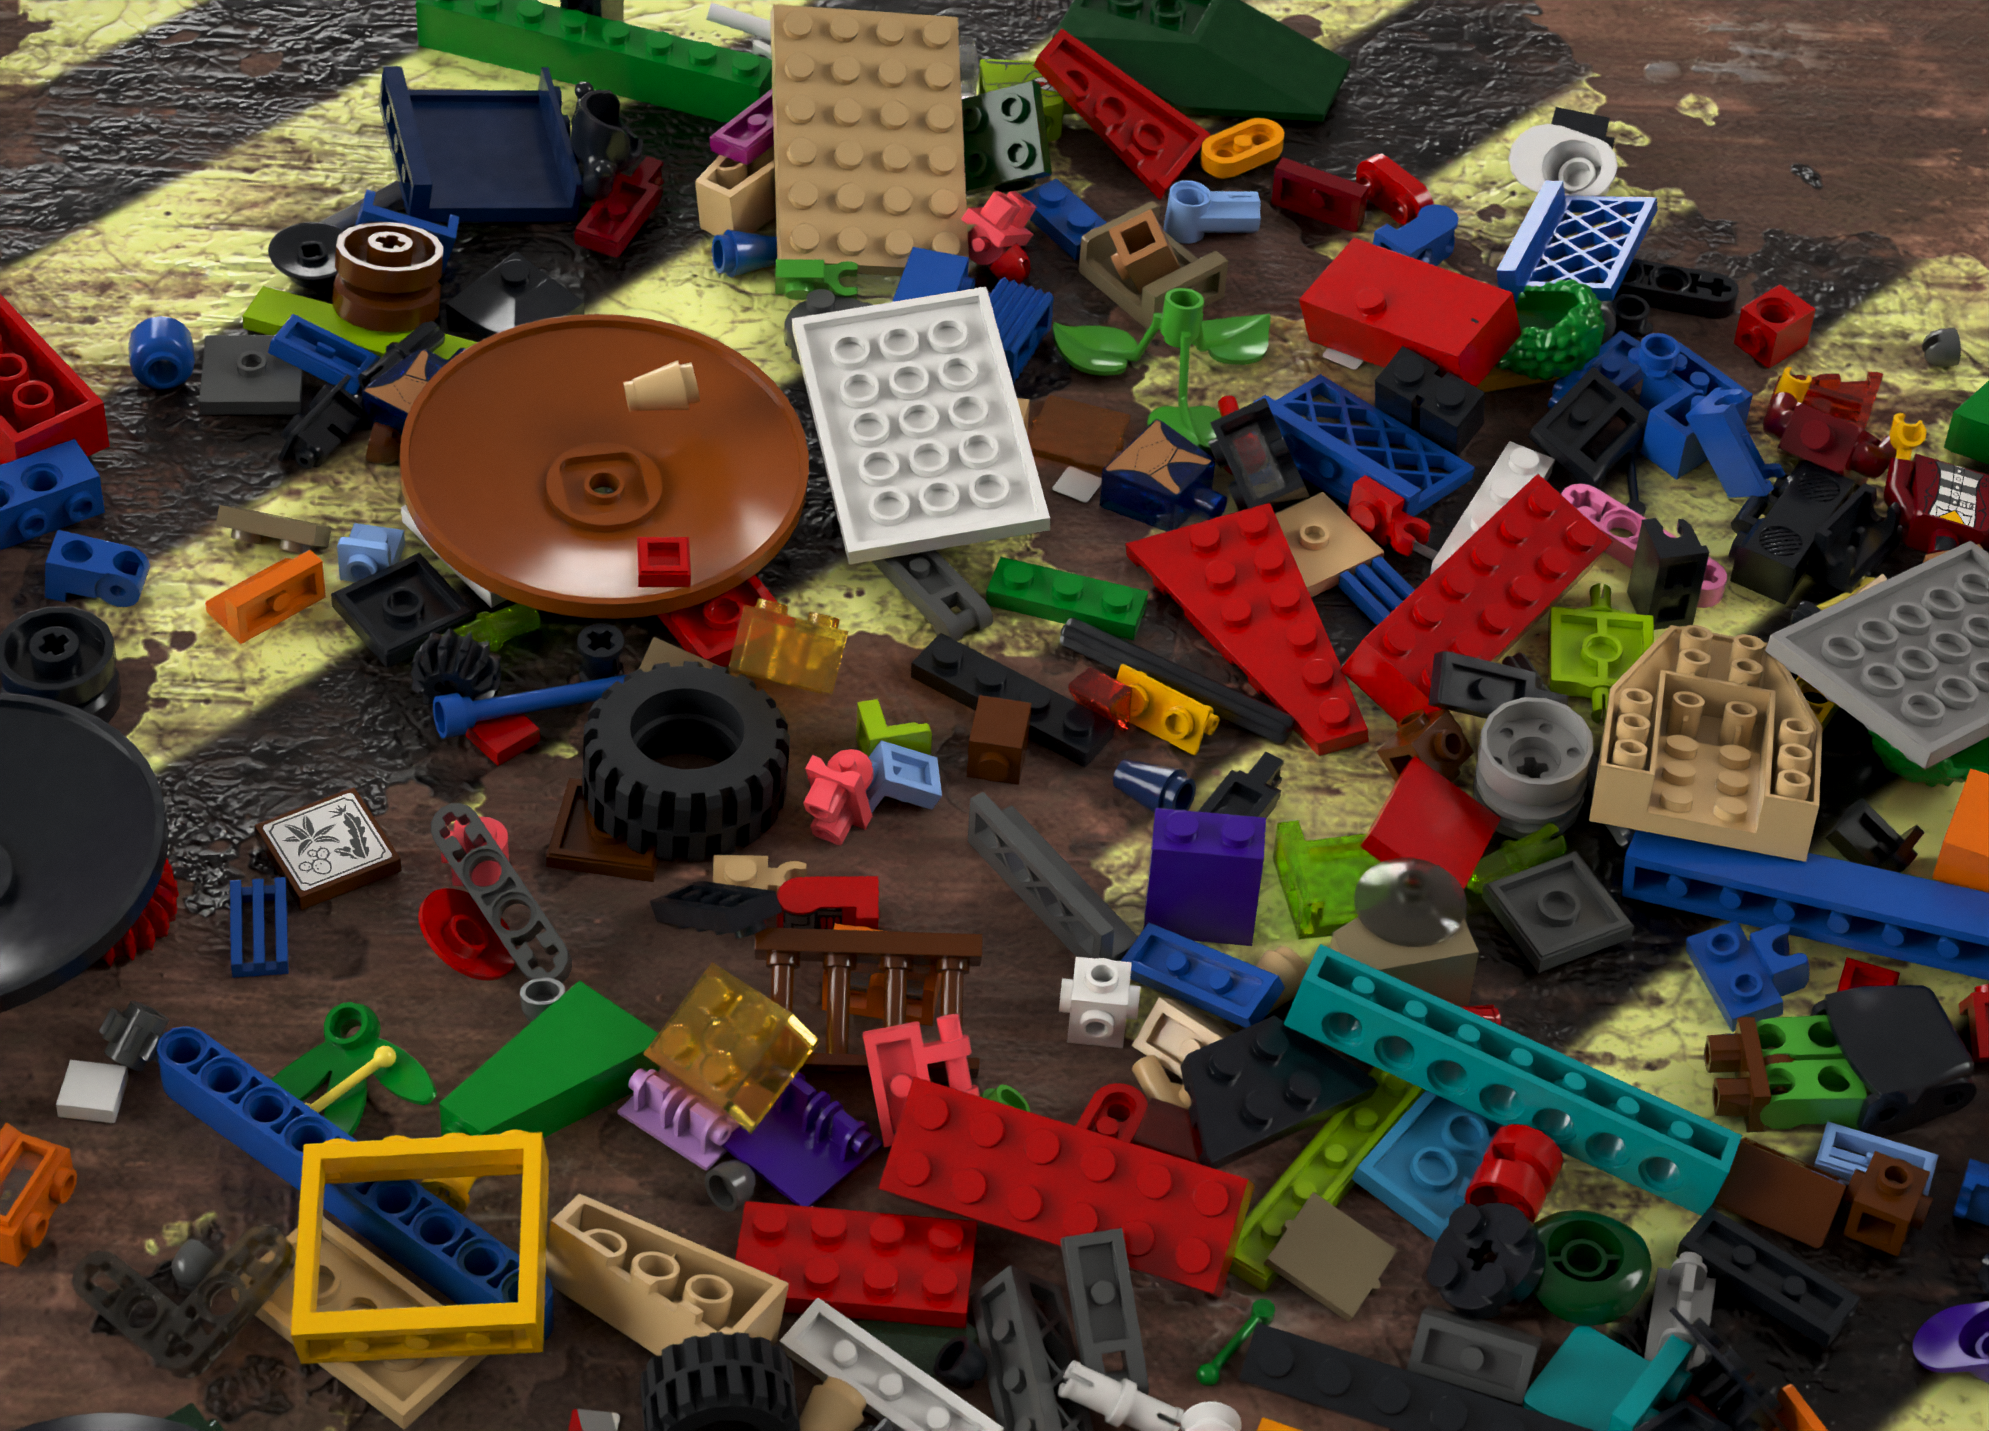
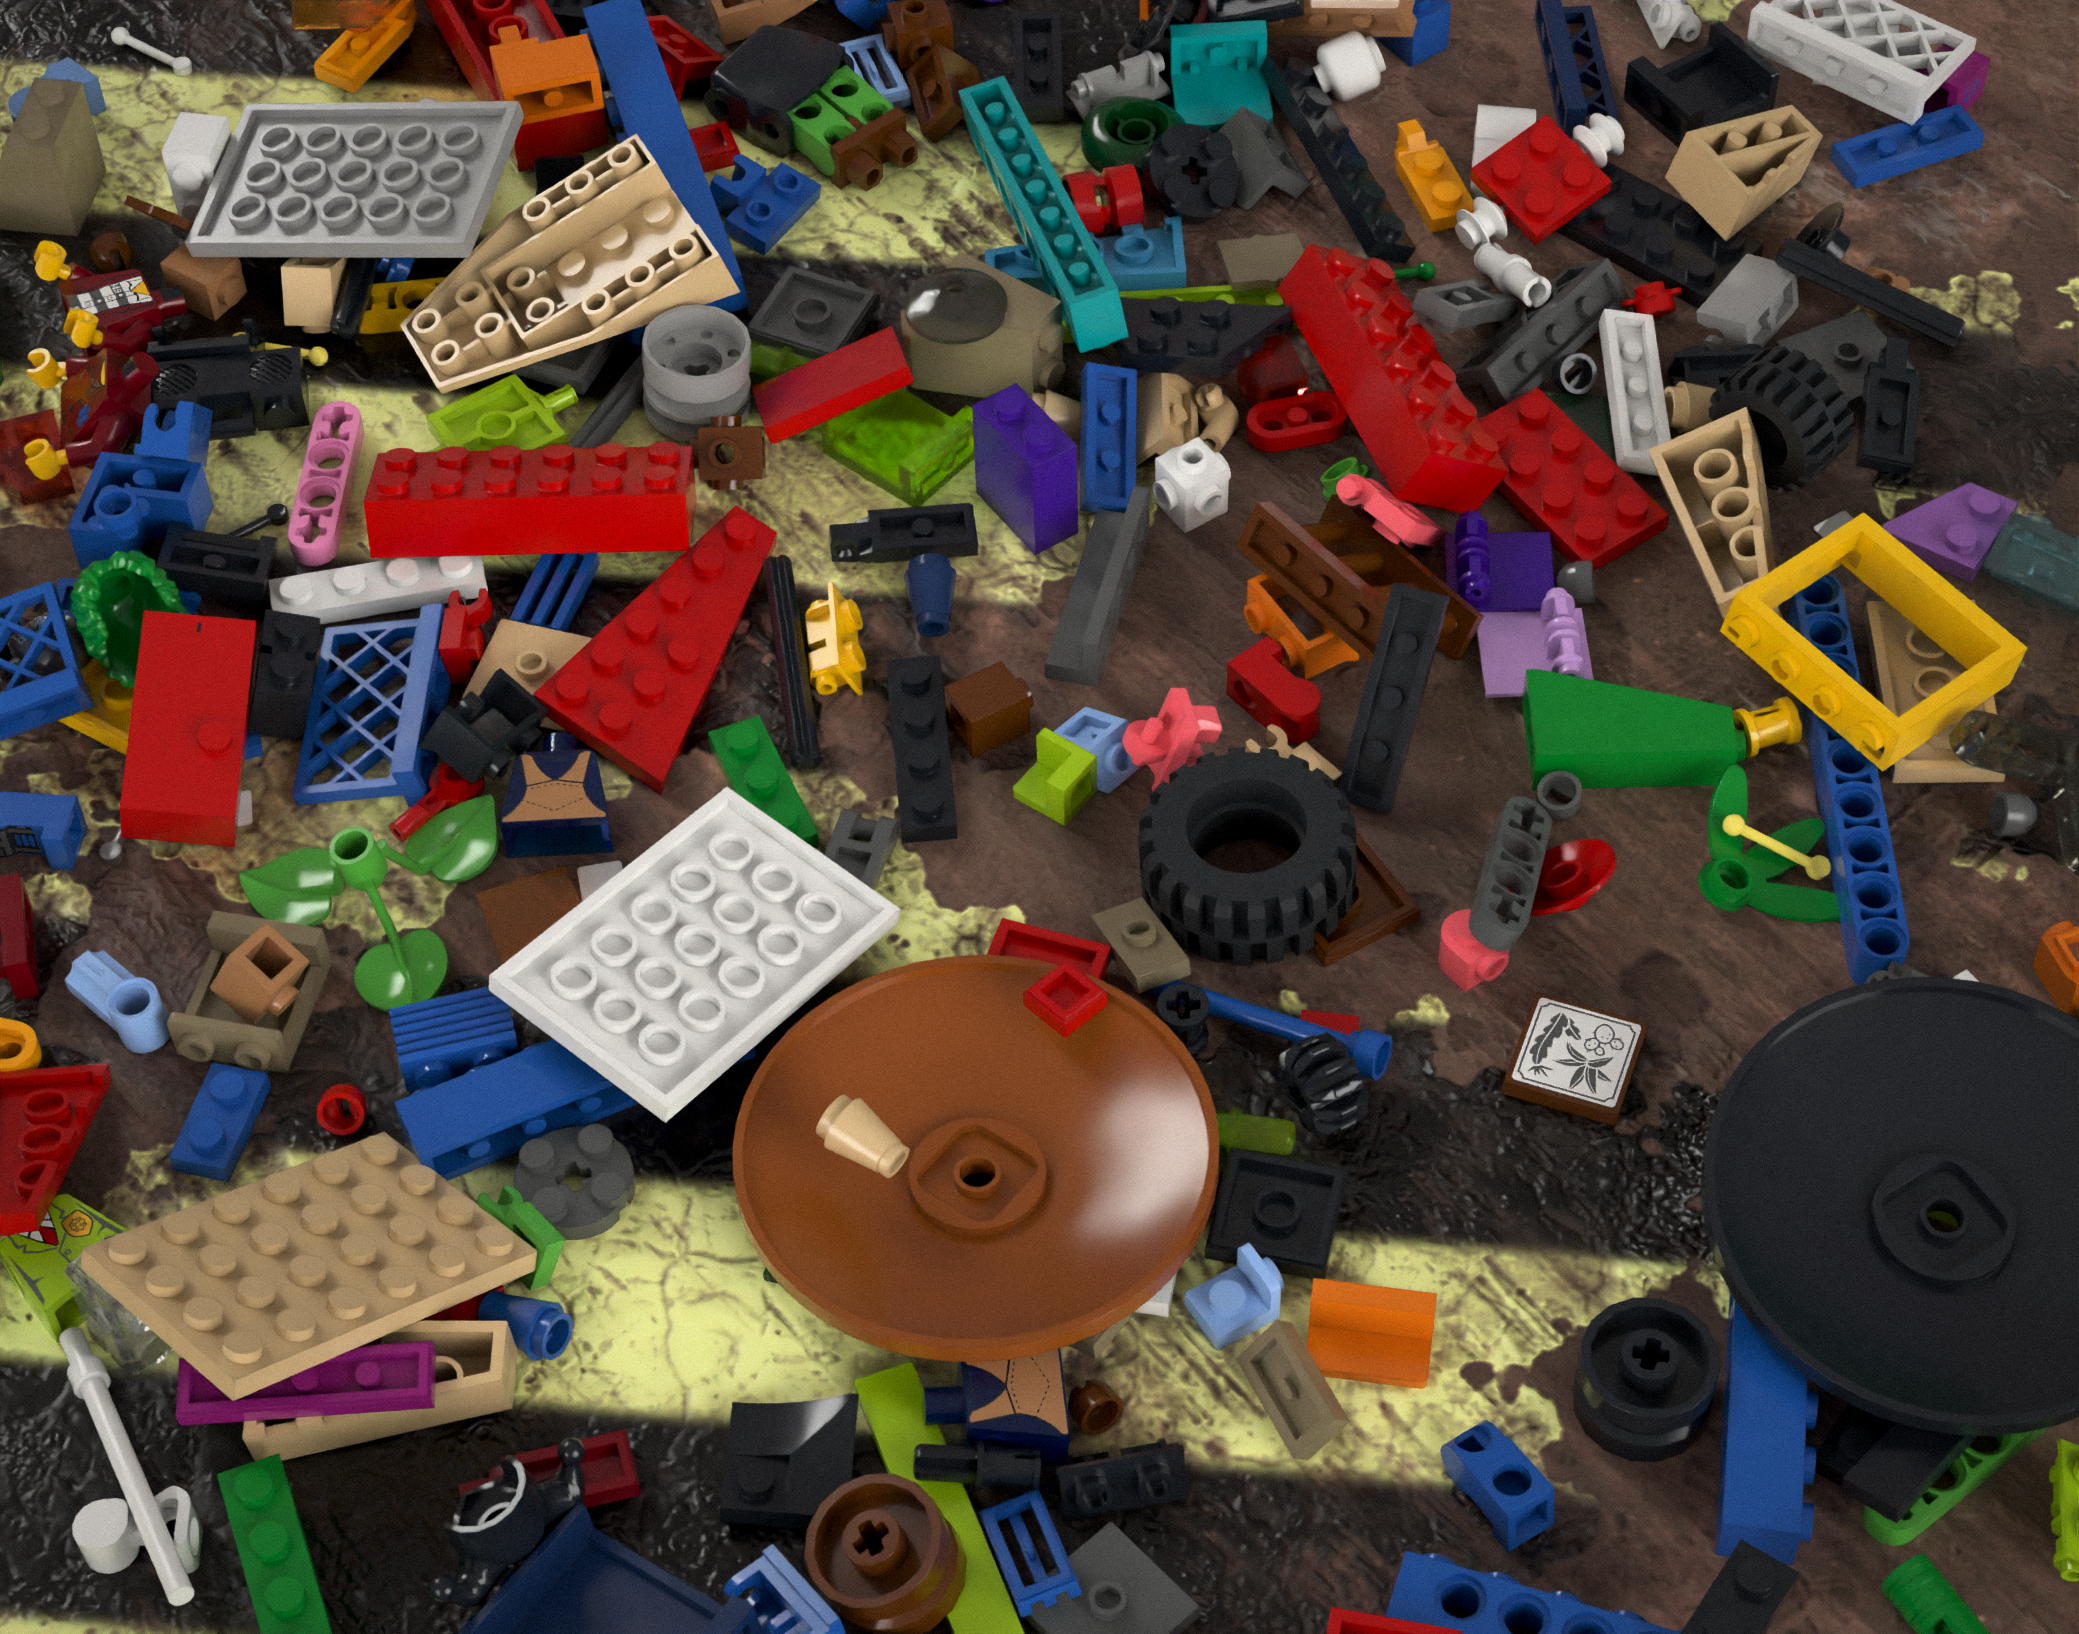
camera: 125 degrees left, 5 degrees up
blue tile [230,877,289,978] -> none
clear yellow brick [643,962,820,1134] -> none
clear yellow brick [729,598,849,697] -> none
coral hips [961,191,1037,265] -> none
dark green plate [962,81,1052,196] -> none
clear red slope [1068,666,1132,732] -> none
black hinge [1428,651,1569,719] -> none
black hinge [1627,518,1710,630] -> none

